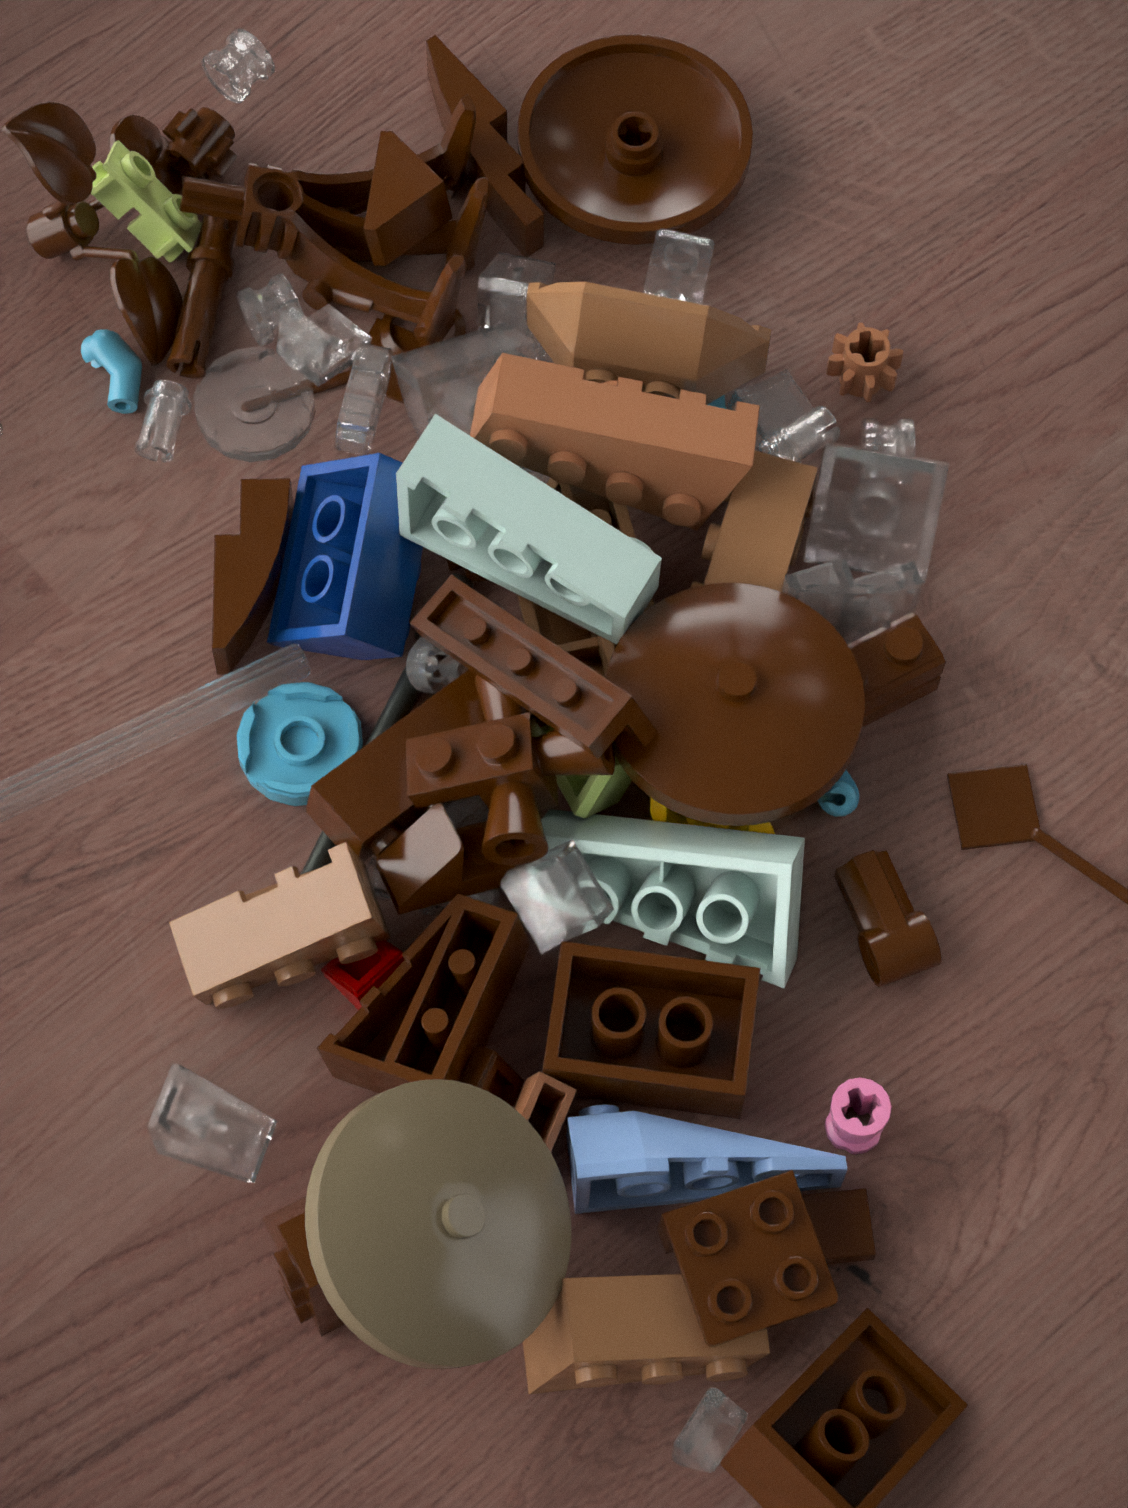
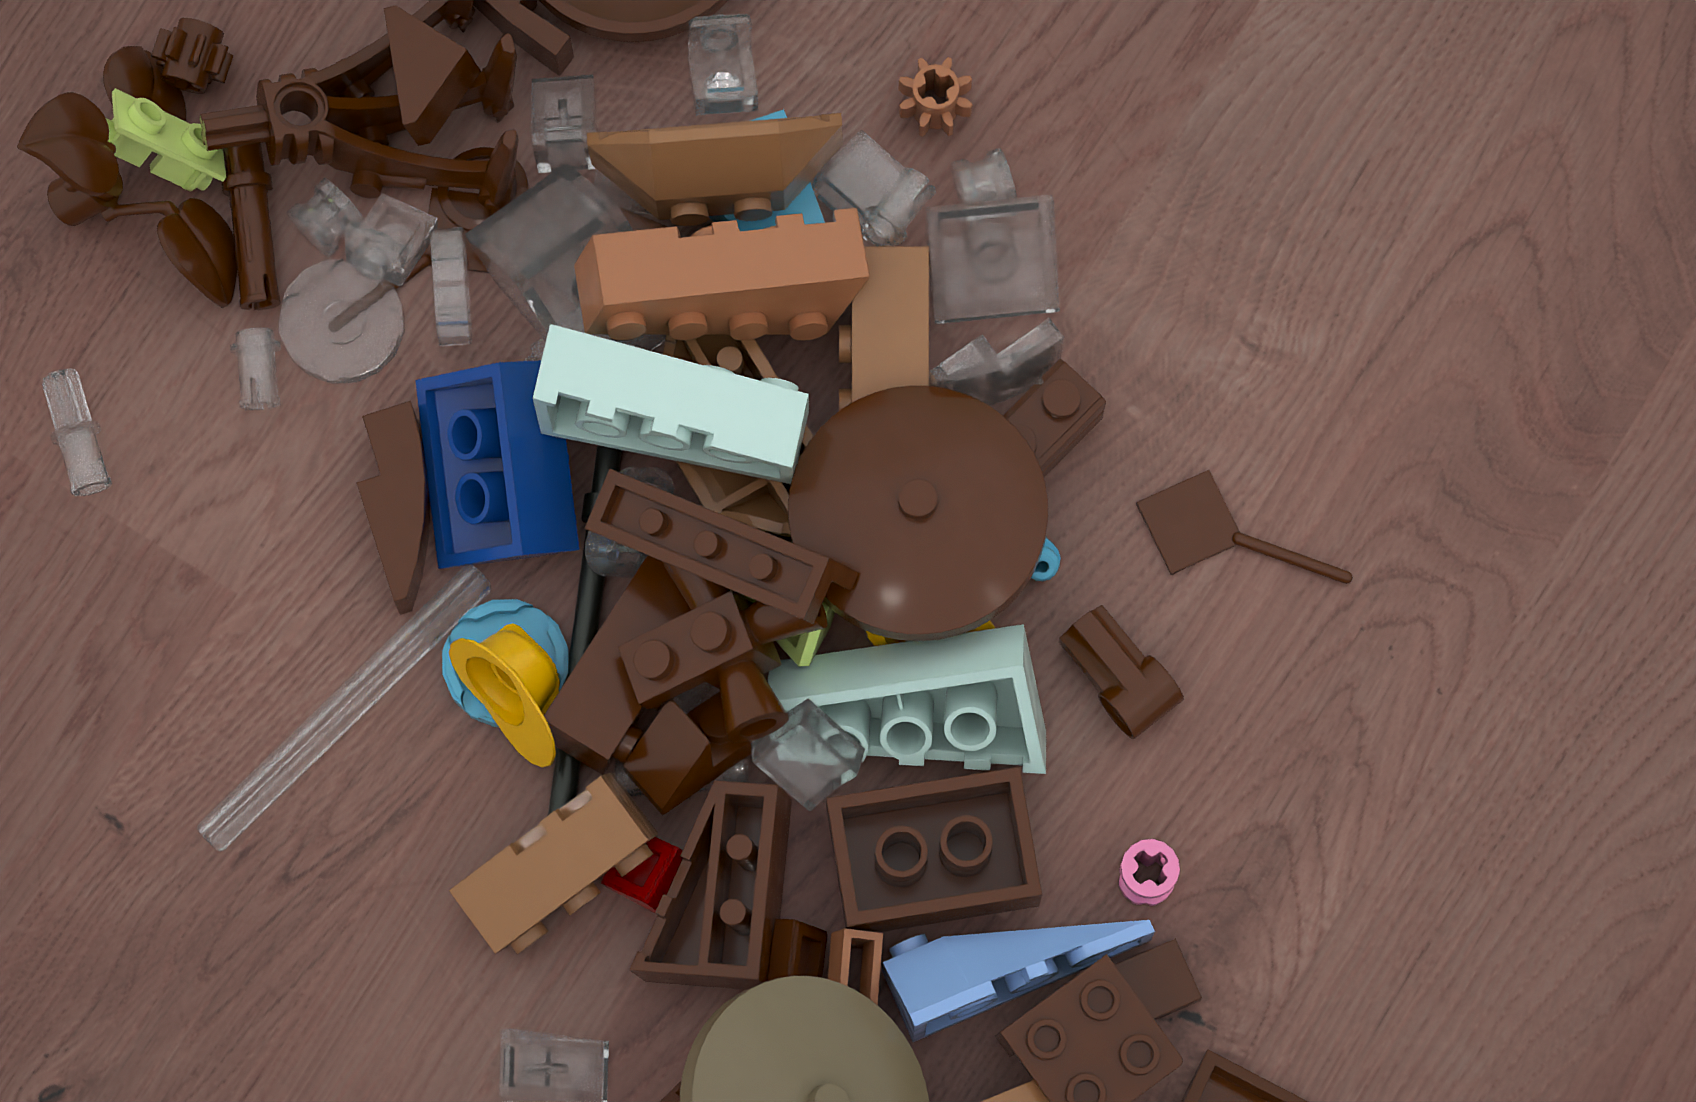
camera: 15 degrees left, 10 degrees up
medium azure arm [81,329,142,414] -> none
none -> yellow piece [449,623,560,768]

